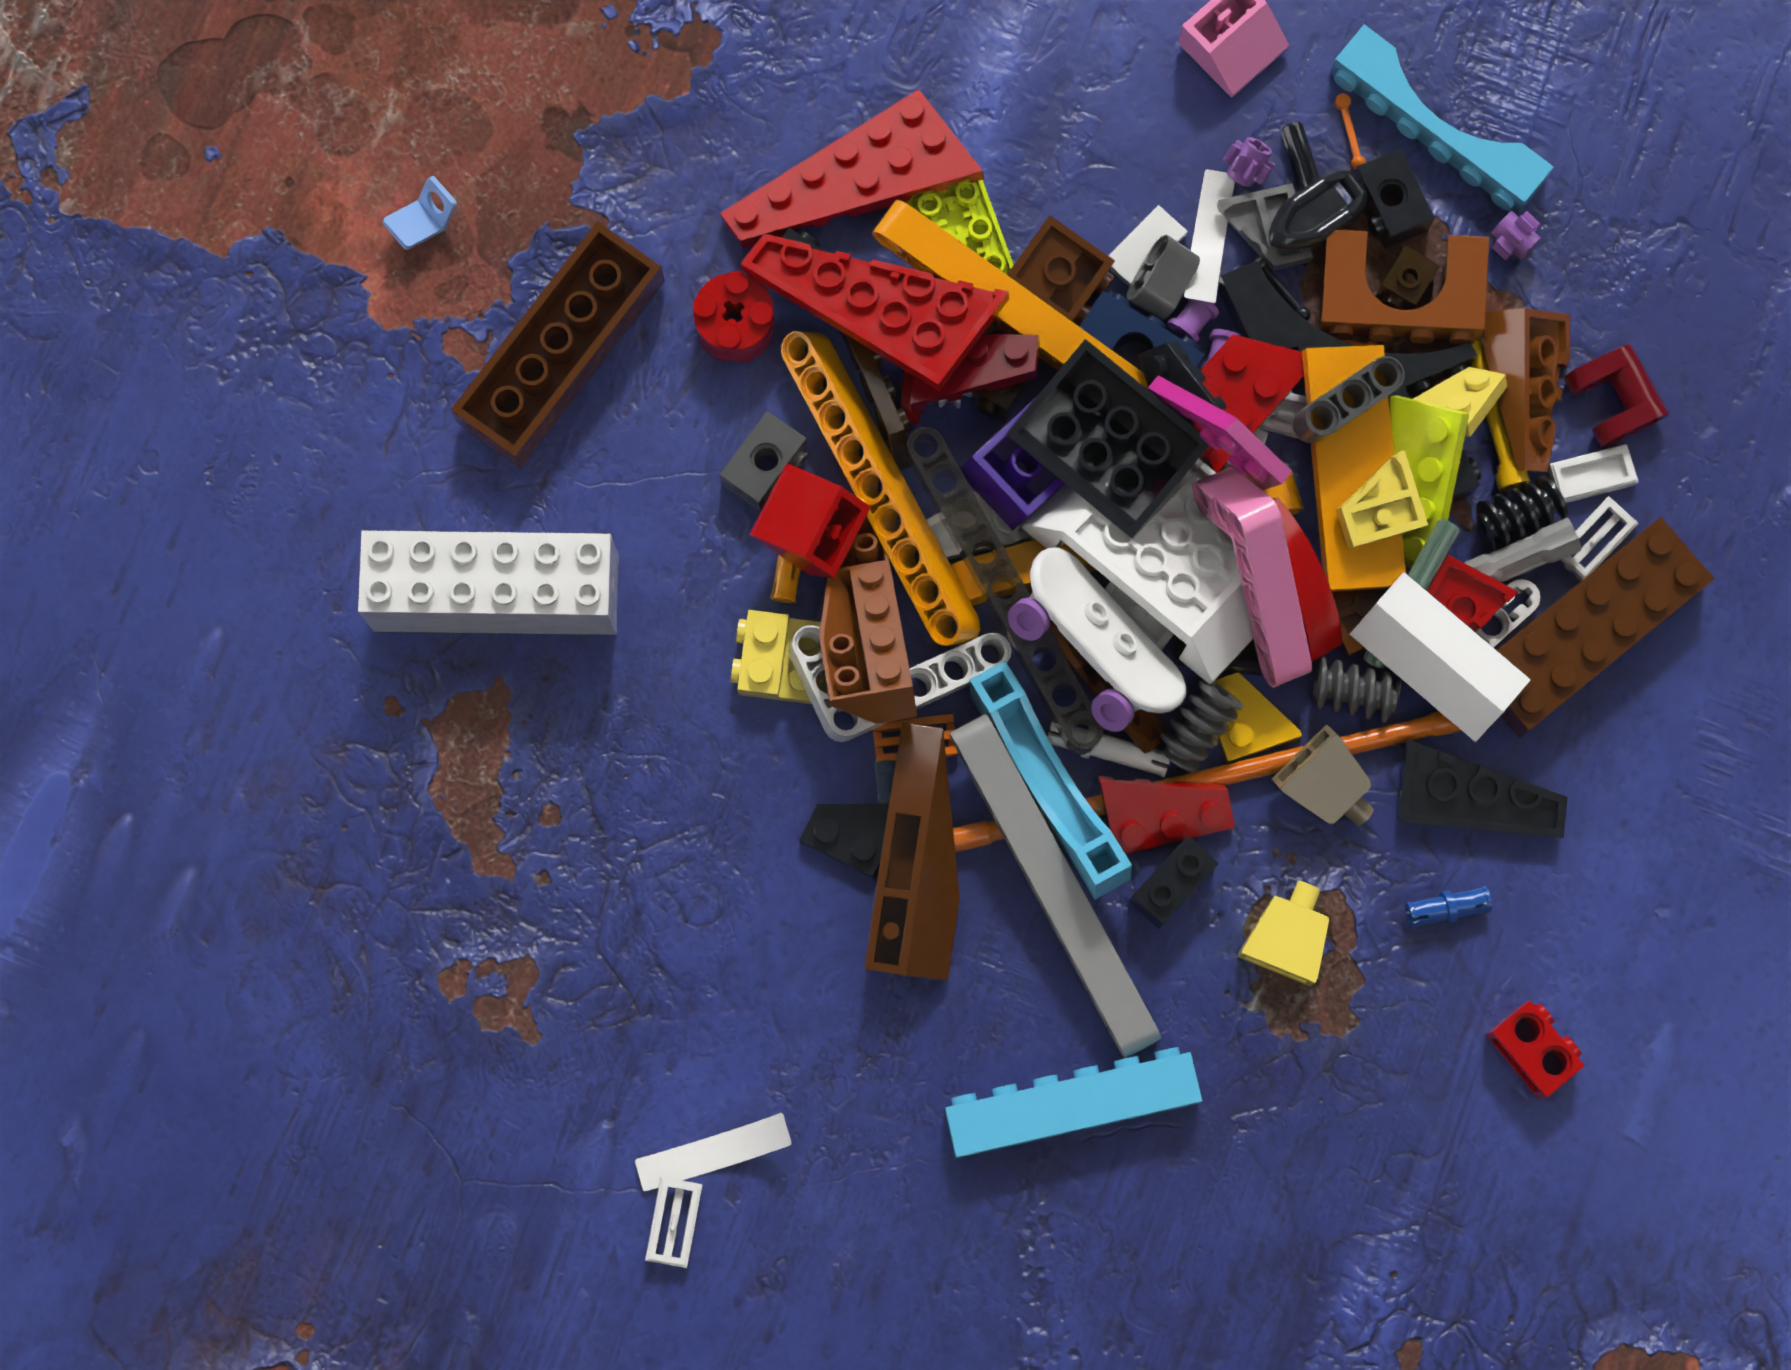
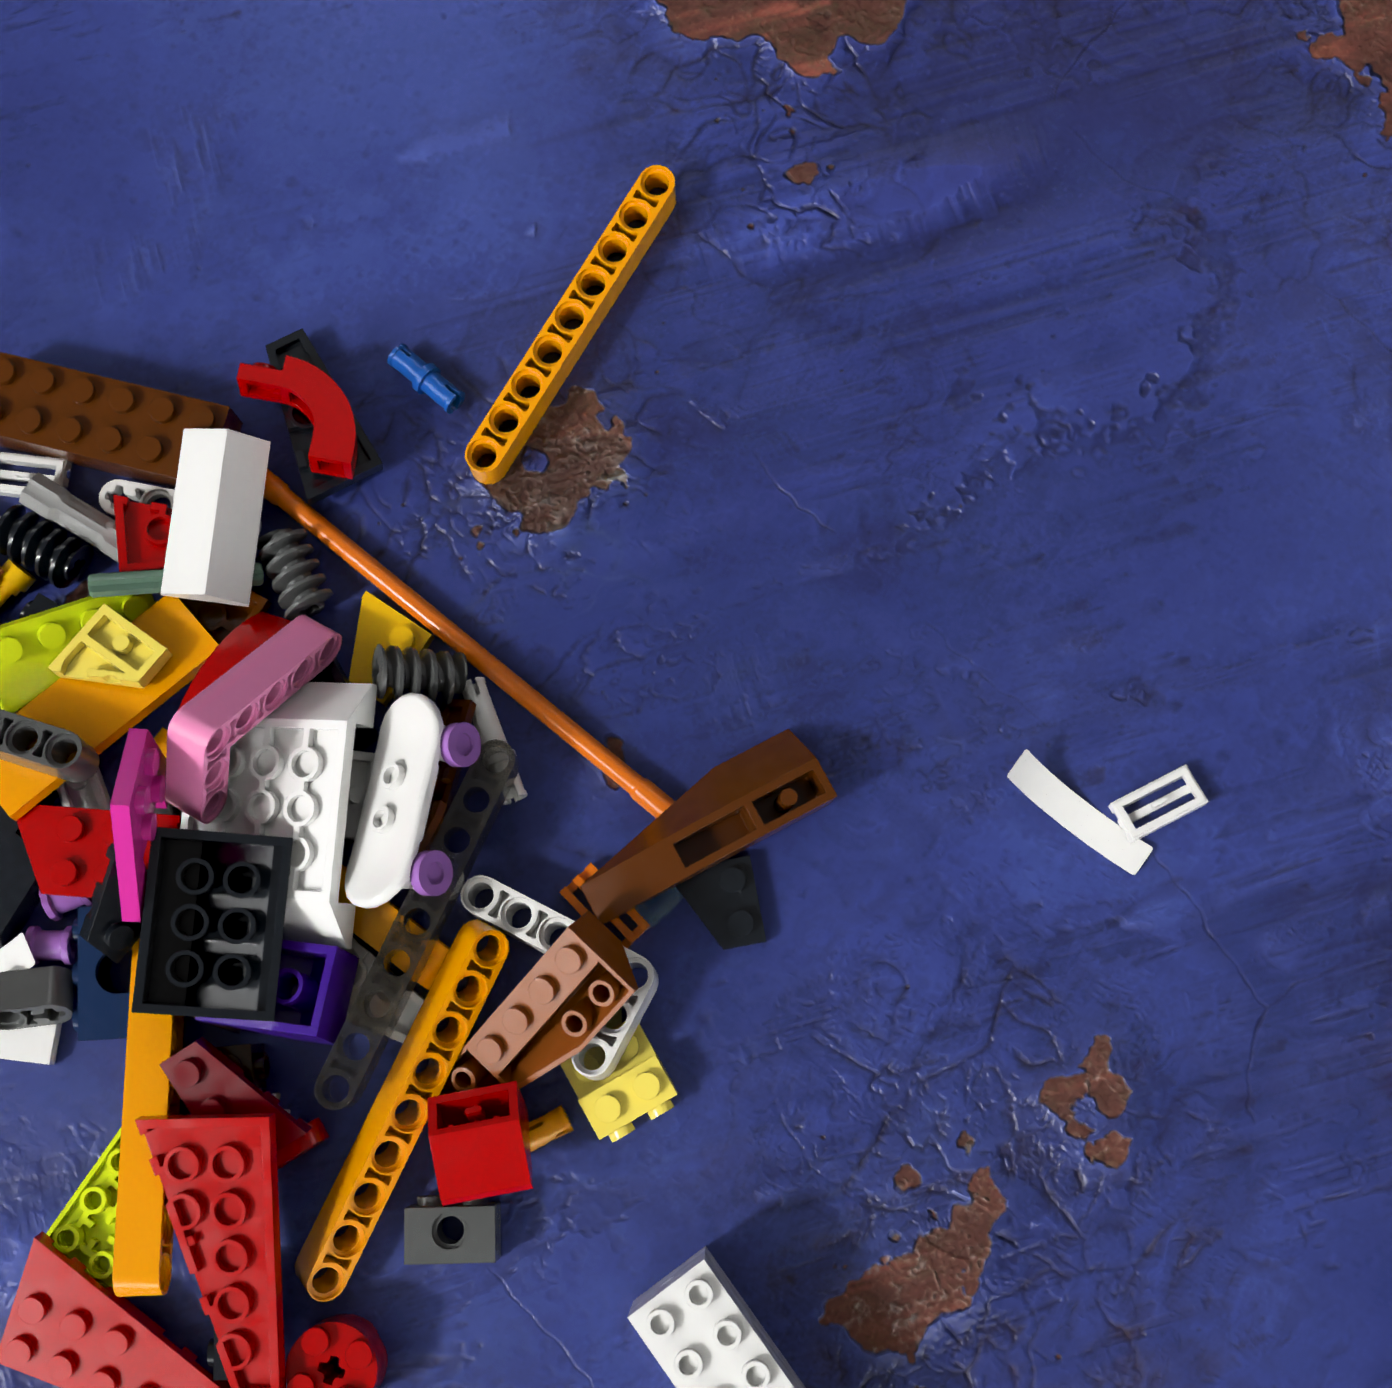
camera: 120 degrees left, 0 degrees up
dark brown wing [840,331,911,471] -> none
medium azure brick [945,1047,1202,1159] -> none
light grey beam [949,714,1162,1058] -> none
medium azure arch [969,661,1132,900] -> none
reddish brown plate [1007,215,1115,326] -> none
red wing [1098,776,1235,854] -> none
black brick [1129,836,1219,929] -> none
light yellow torso [1237,881,1329,987] -> none
dark tan torso [1271,724,1374,826] -> none
red brick [1485,1000,1585,1100] -> none
none -> red arch [236,355,358,480]
none -> light orange beam [465,165,676,484]

